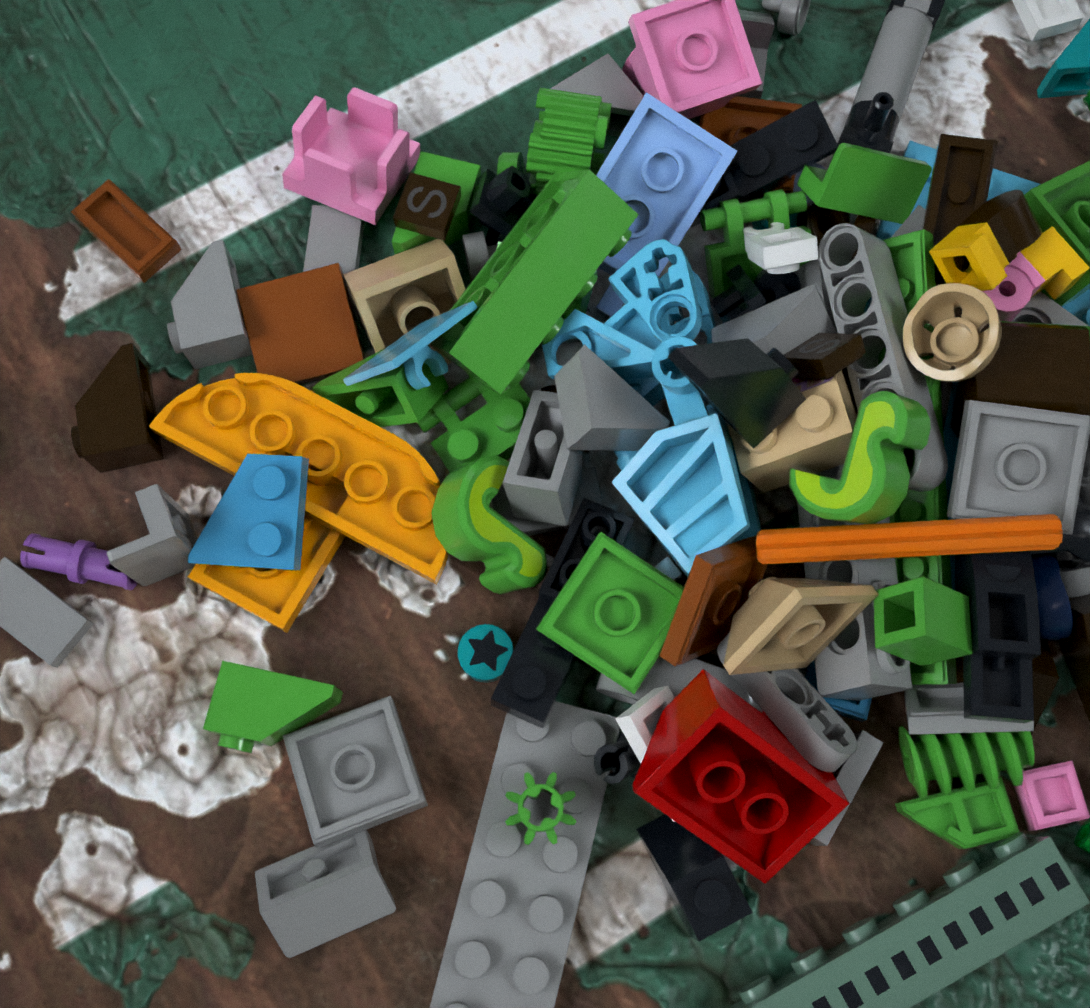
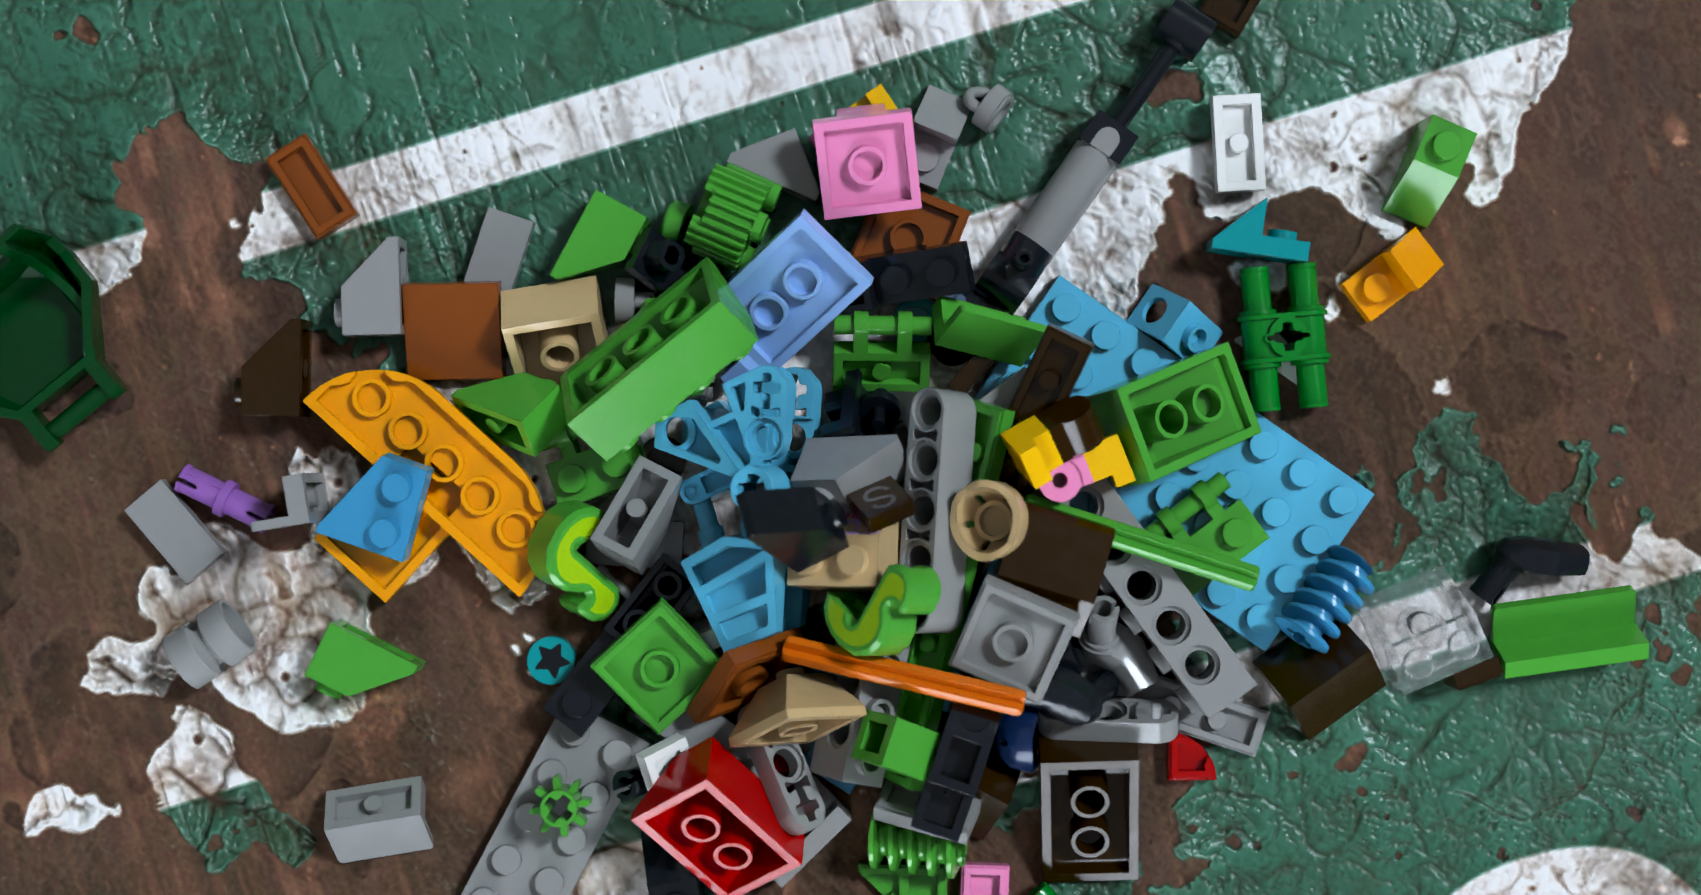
camera: 10 degrees right, 15 degrees up
bright pink panel [282,87,420,225] -> none
light grey tile [283,696,428,848] -> none
medium azure piece [343,301,478,390] -> none
dark brown tile [393,172,461,241] -> none
light grey slope [554,344,670,451] -> none
white plate [743,222,818,274] -> none
none -> light grey wheel [162,599,257,689]
none -> medium azure bracket [1127,284,1223,359]

